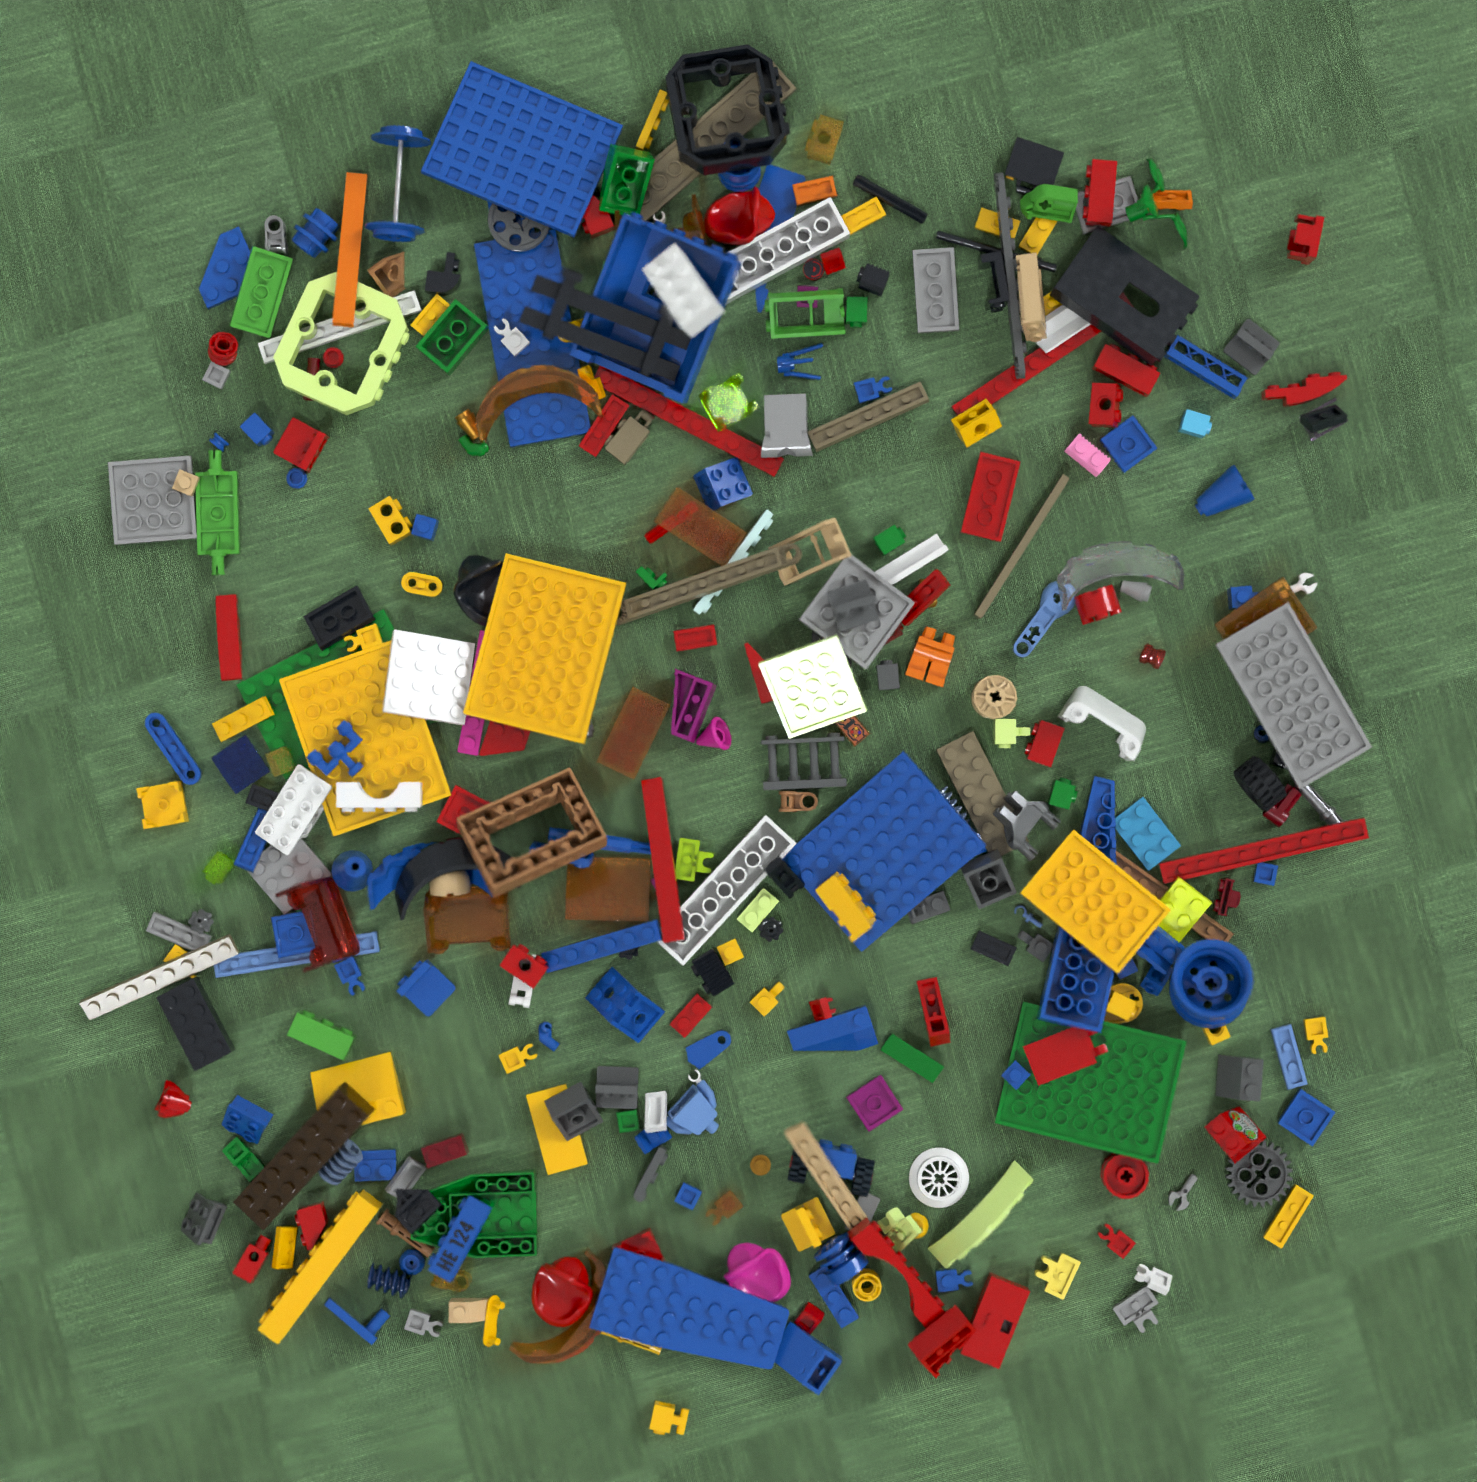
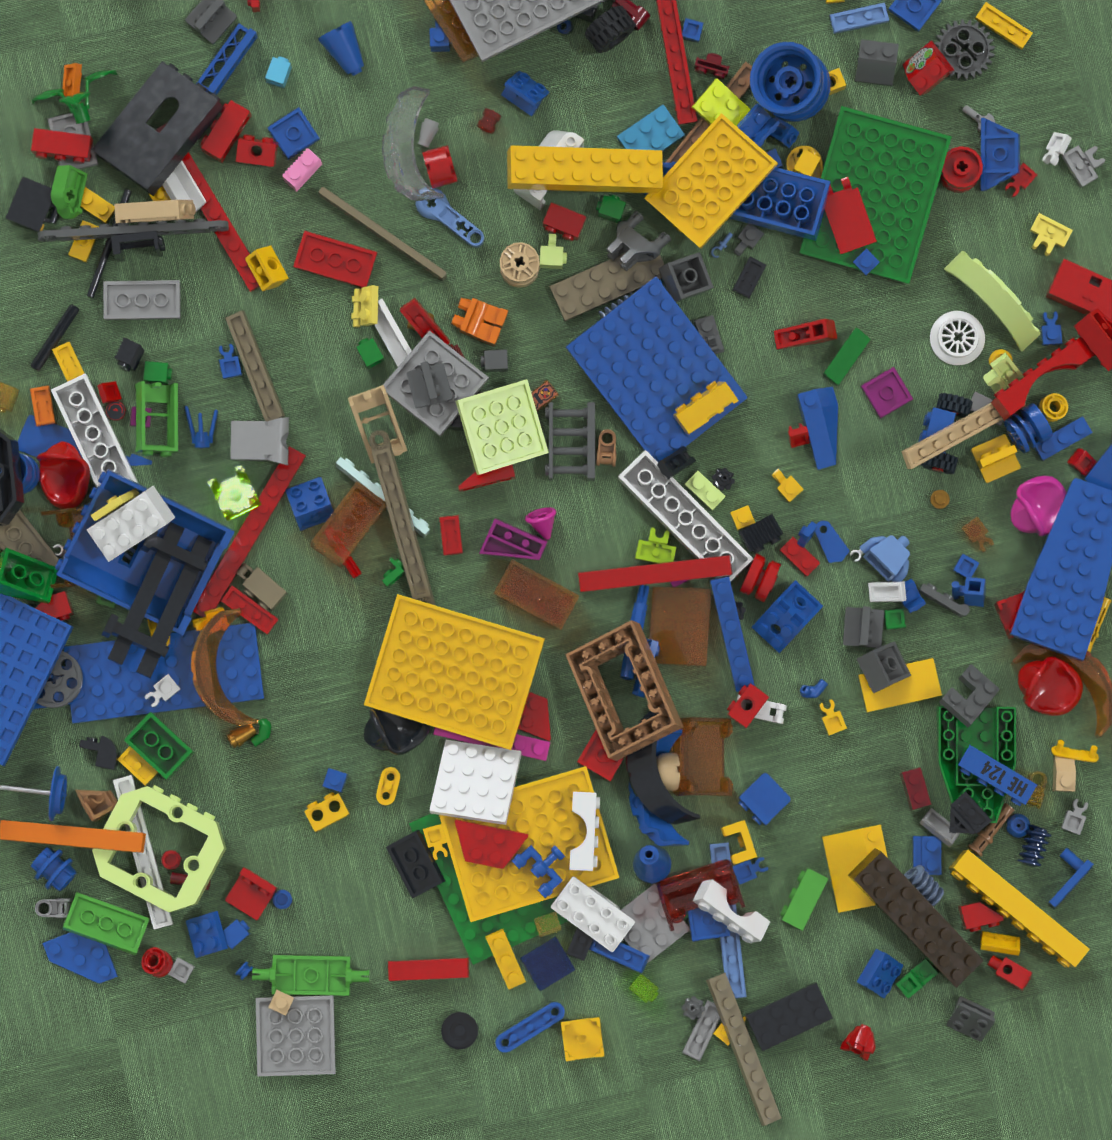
camera: 90 degrees left, 5 degrees down
none -> light yellow plate [91,488,139,521]
none -> blue plate [186,911,228,958]
none -> light yellow plate [351,285,379,327]
none -> black piece [441,1012,478,1049]
none -> red wing [455,819,529,869]
none -> blue bracket [501,71,549,117]
none -> yellow brick [507,145,663,193]
none -> white arch [693,879,770,943]
none -> yellow panel [721,820,757,865]
none -> red wheel [739,553,781,602]
none -> blue plate [797,521,818,548]
none -> dark grey plate [939,664,1000,728]
none -> blue brick [952,577,986,607]
none -> blue wing [981,118,1020,191]

